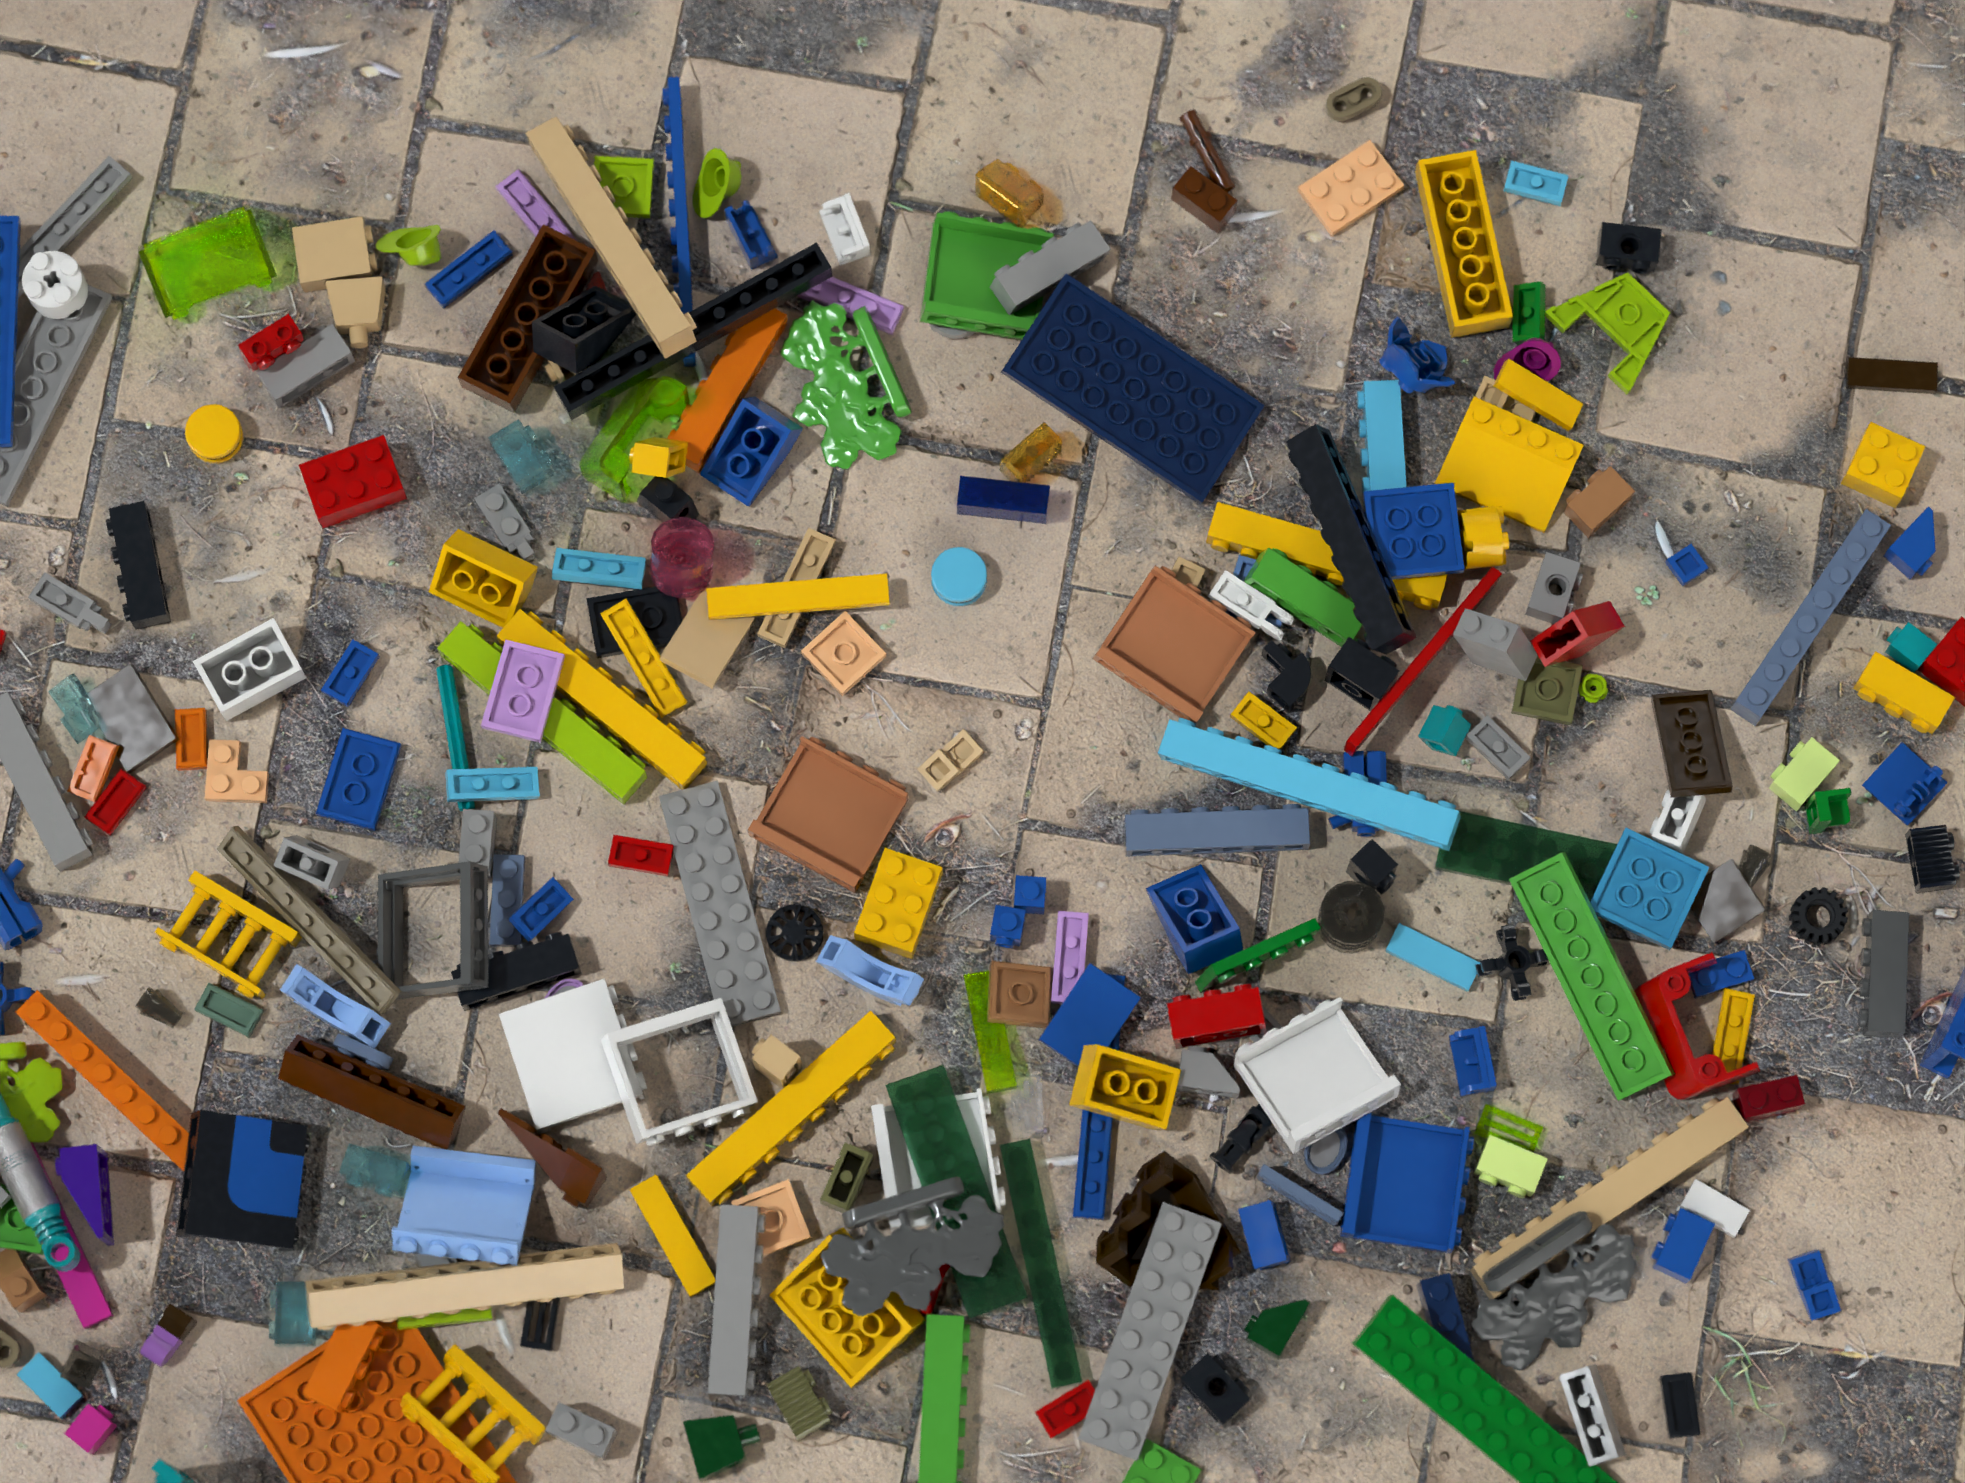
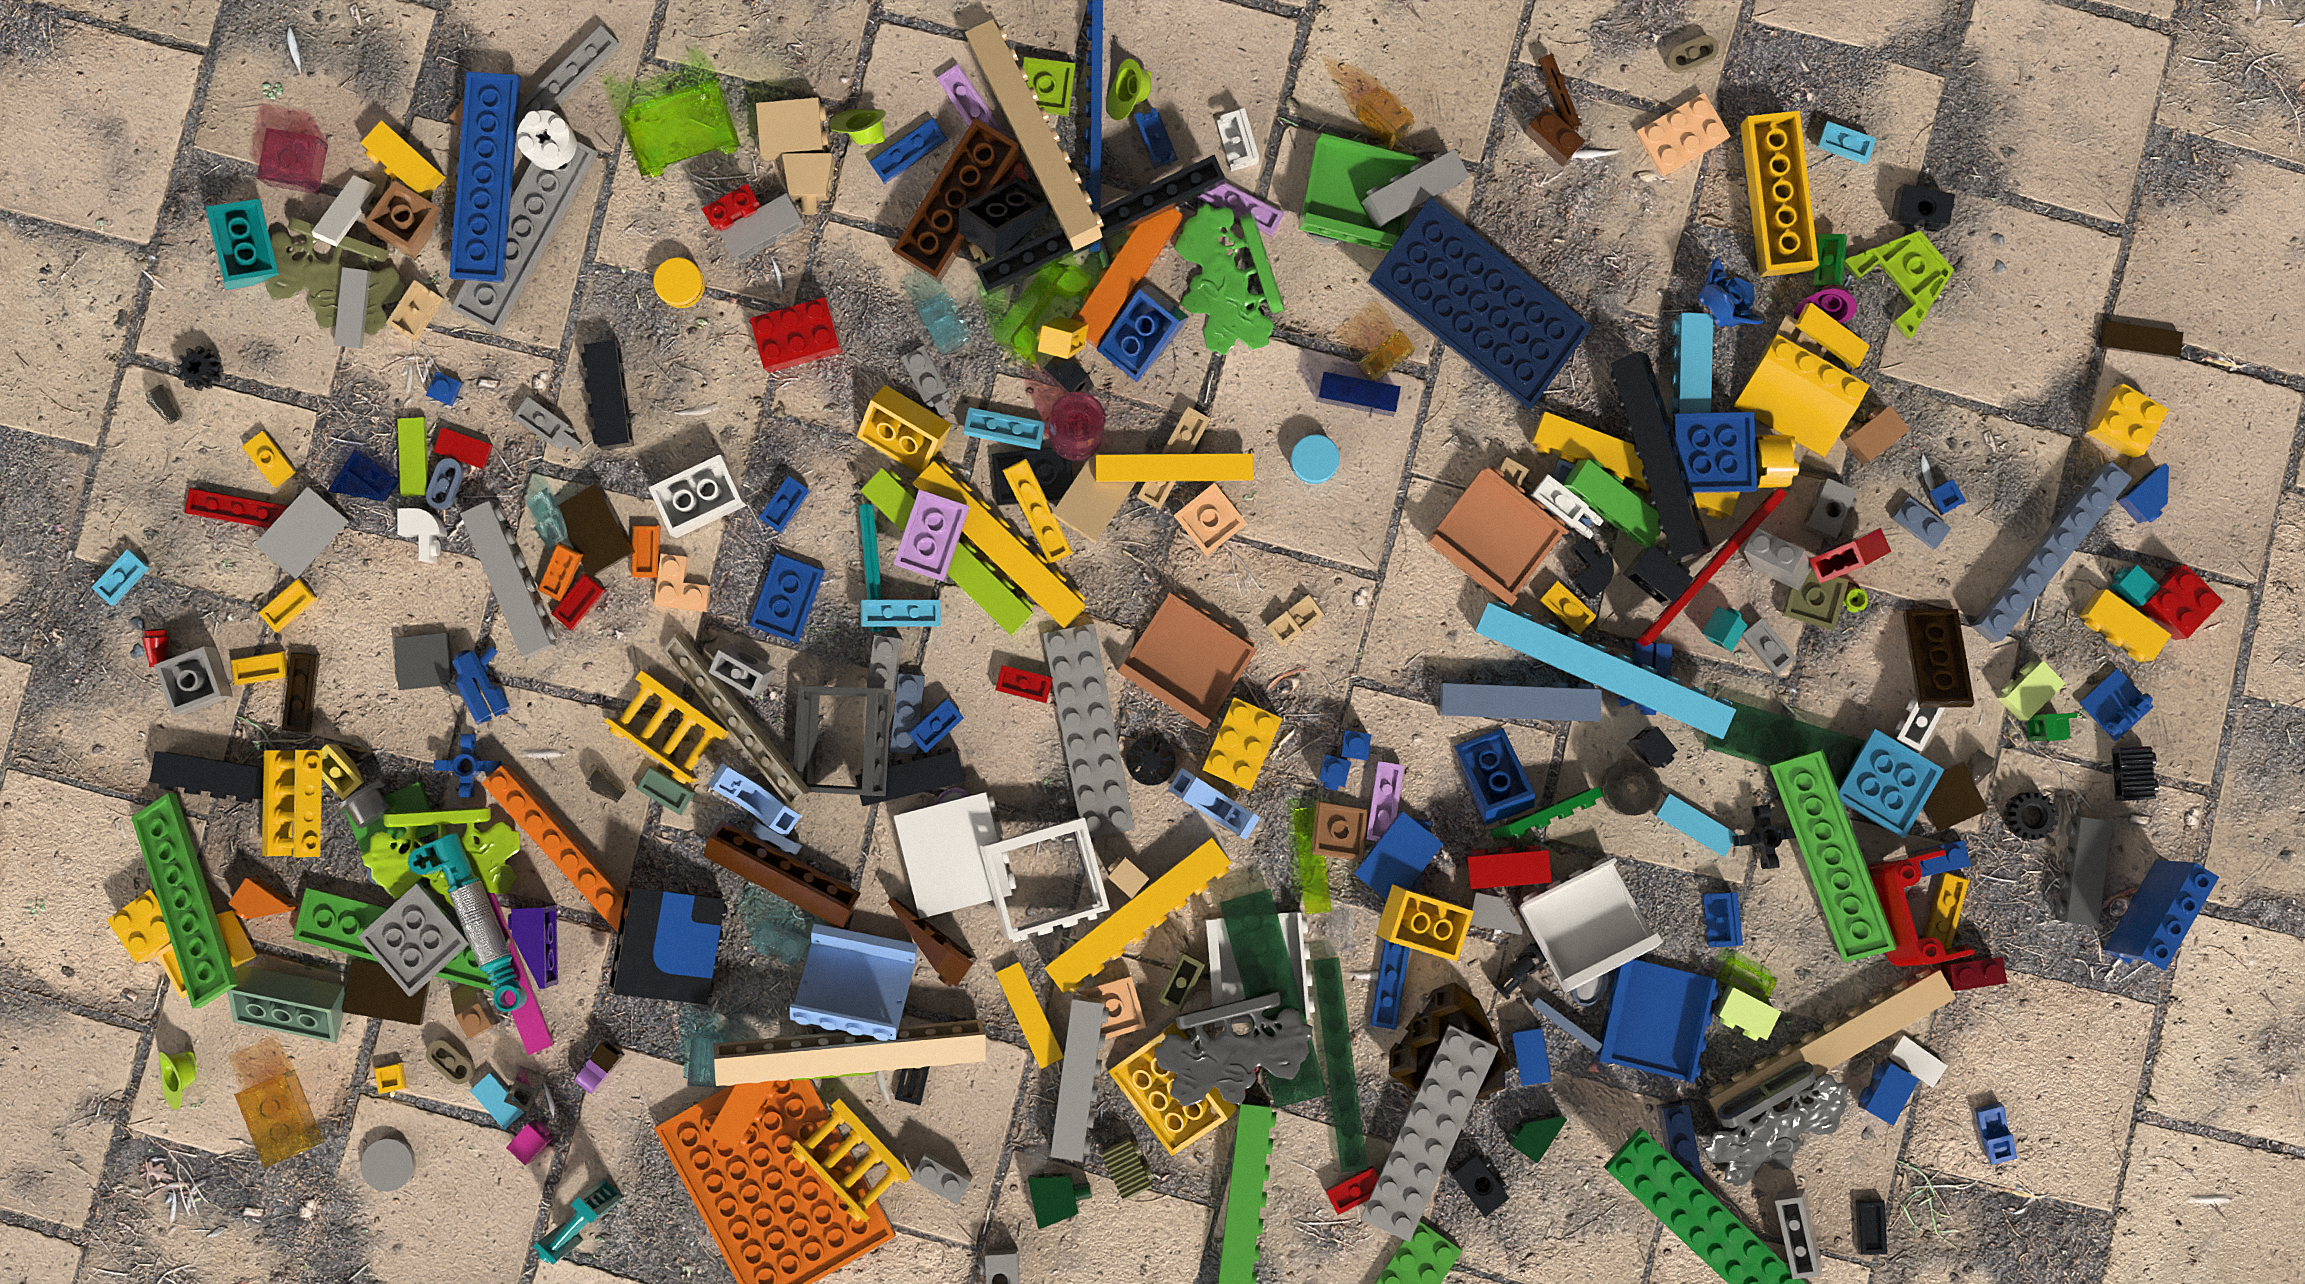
camera: 10 degrees right, 10 degrees up
none -> sand blue plate [1891,496,1951,550]

